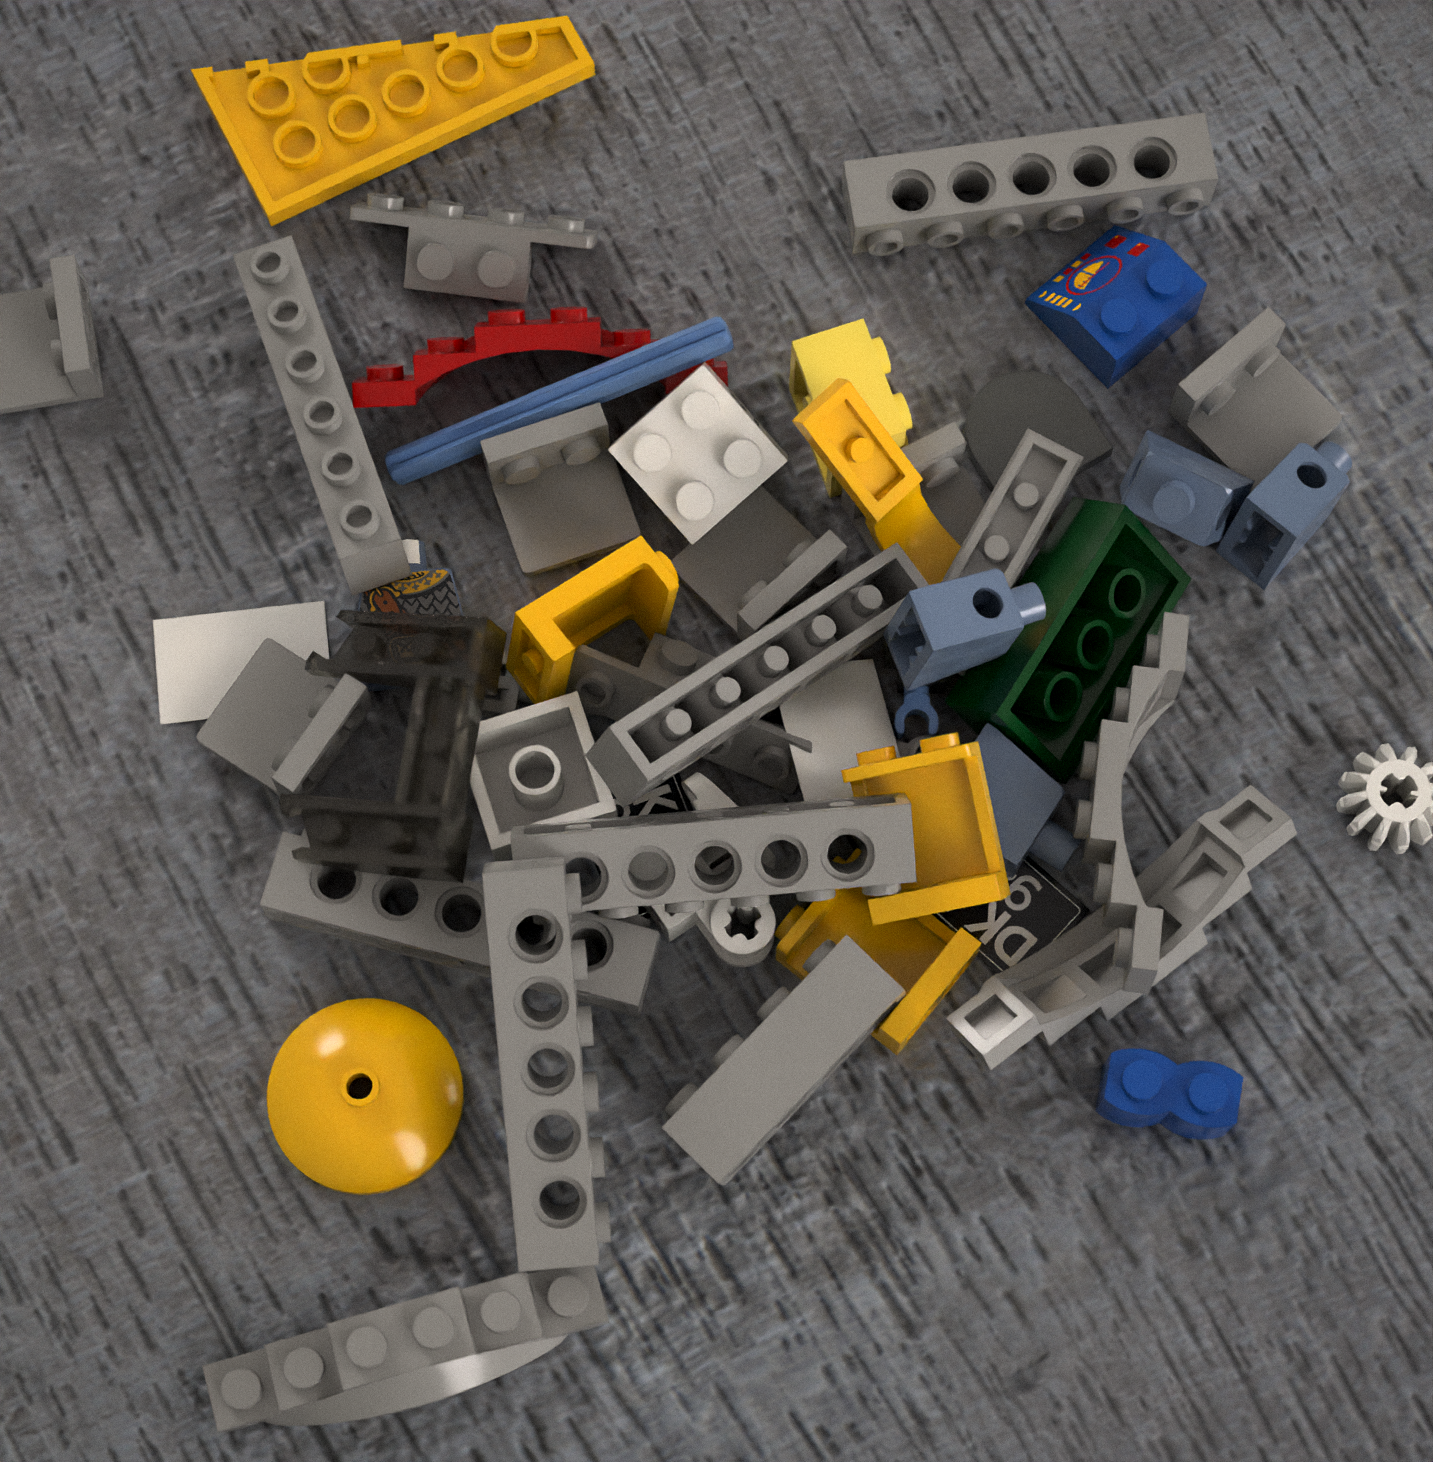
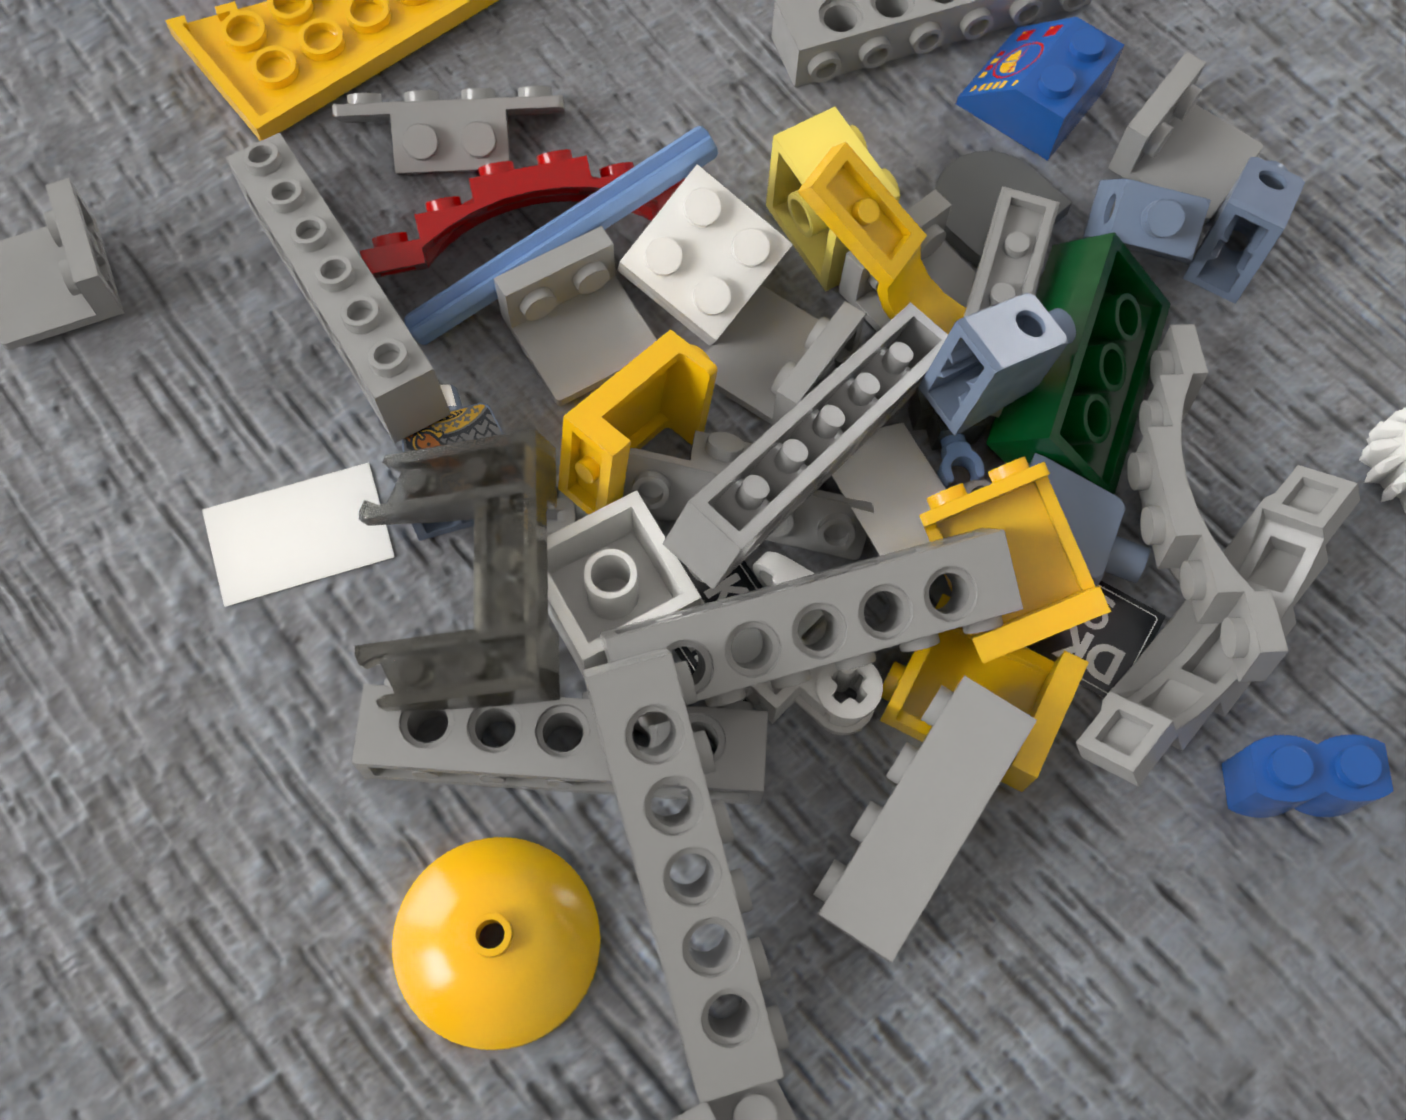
camera: 15 degrees left, 5 degrees down
light grey bracket [196,638,373,809] -> none

